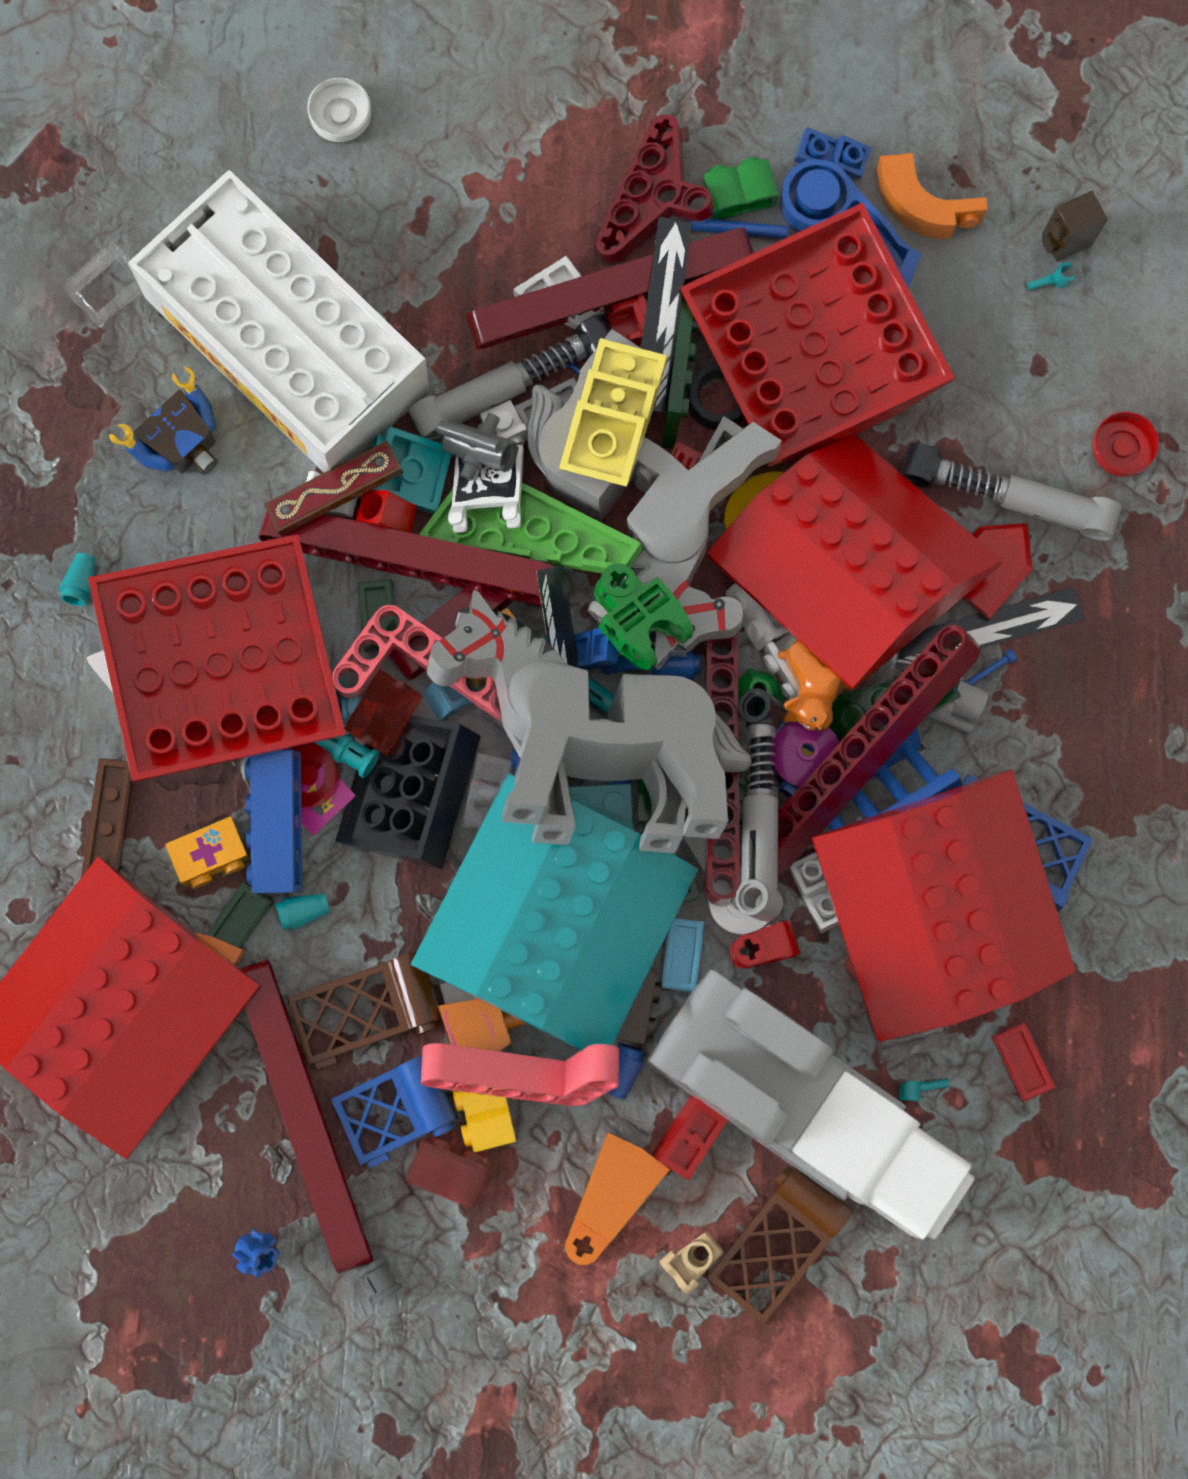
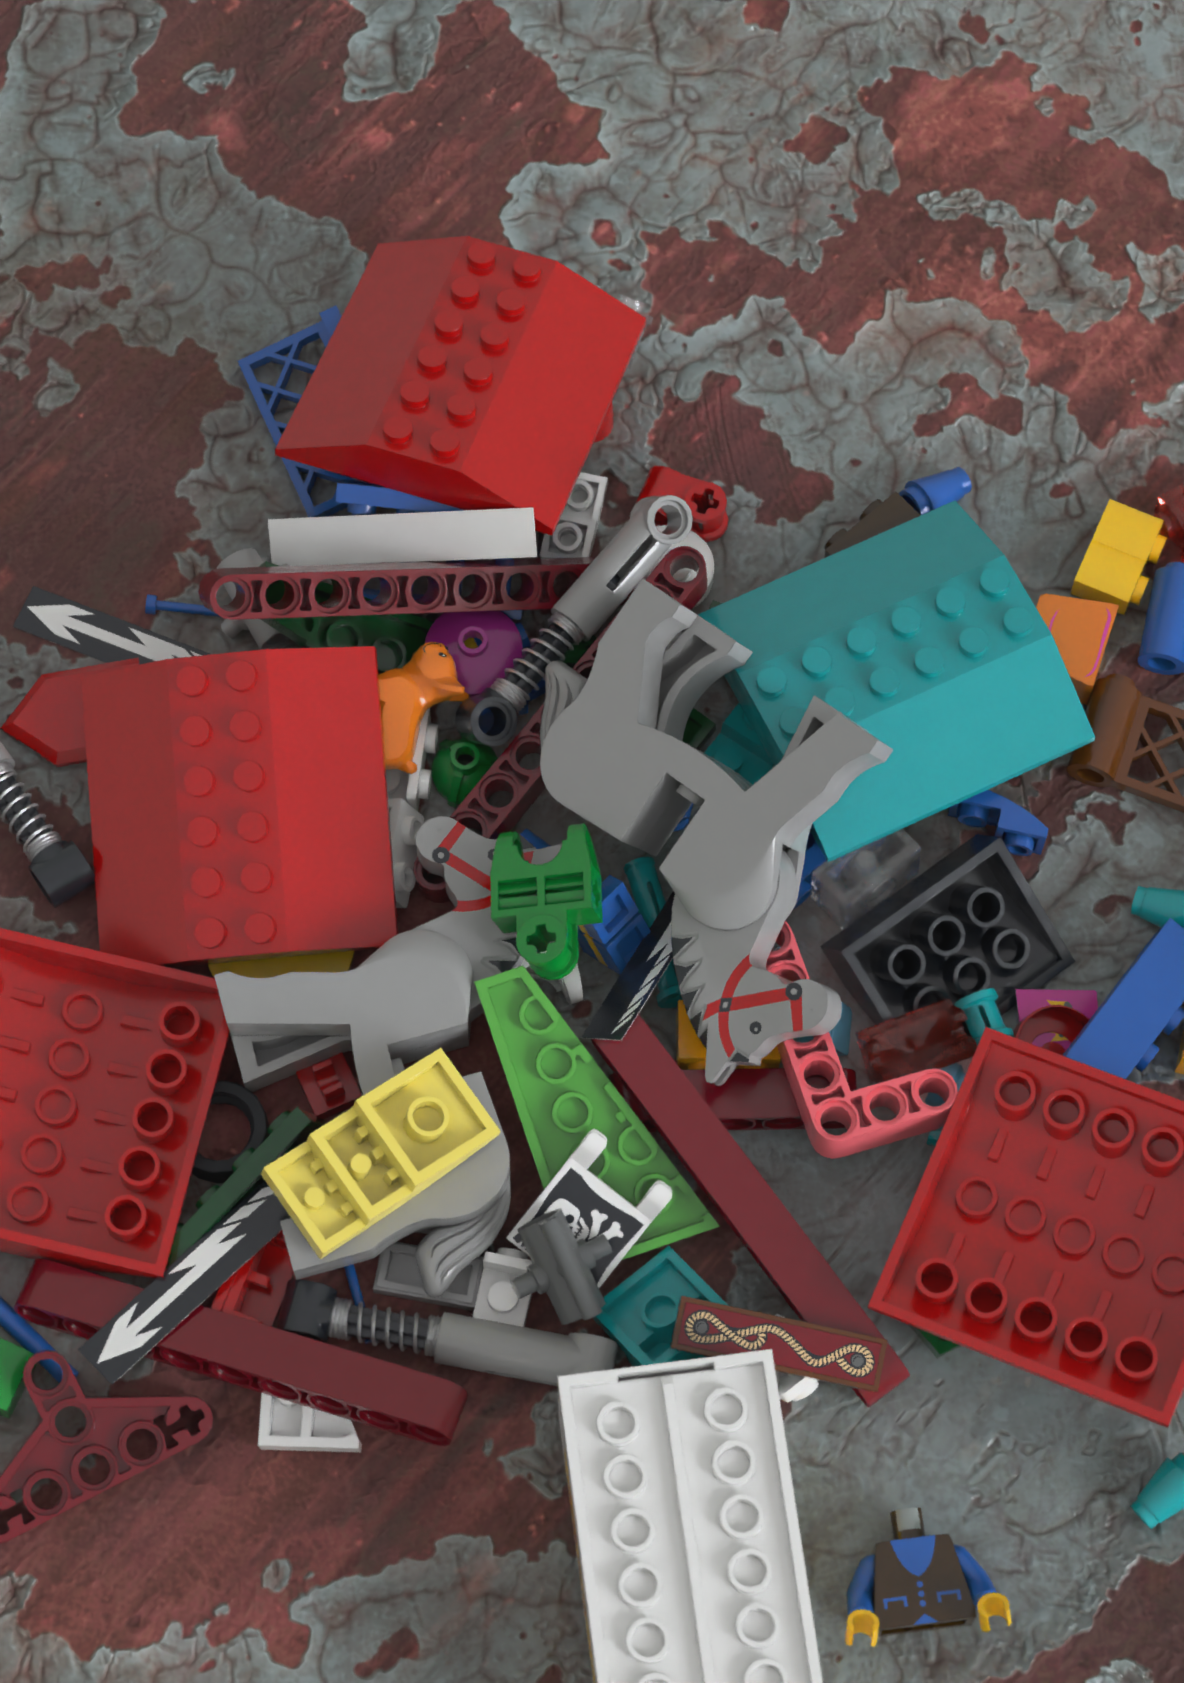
camera: 140 degrees left, 10 degrees down
red piece [353,490,418,533] -> none
dark green tile [357,579,397,652] -> none
coral beam [421,1043,619,1106] -> none
orange piece [565,1132,670,1265] -> none
piece [646,970,975,1239] -> none
red hinge [651,1096,728,1181] -> none
tan plate [660,1232,723,1295] -> none
medium azure tile [661,918,704,992] -> none
reddish brown piece [707,1165,854,1325] -> none
teal hand [899,1078,950,1102] -> none
red tile [991,1022,1056,1102] -> none
none -> white sticker [268,507,537,566]
none -> blue slope [948,790,1048,856]

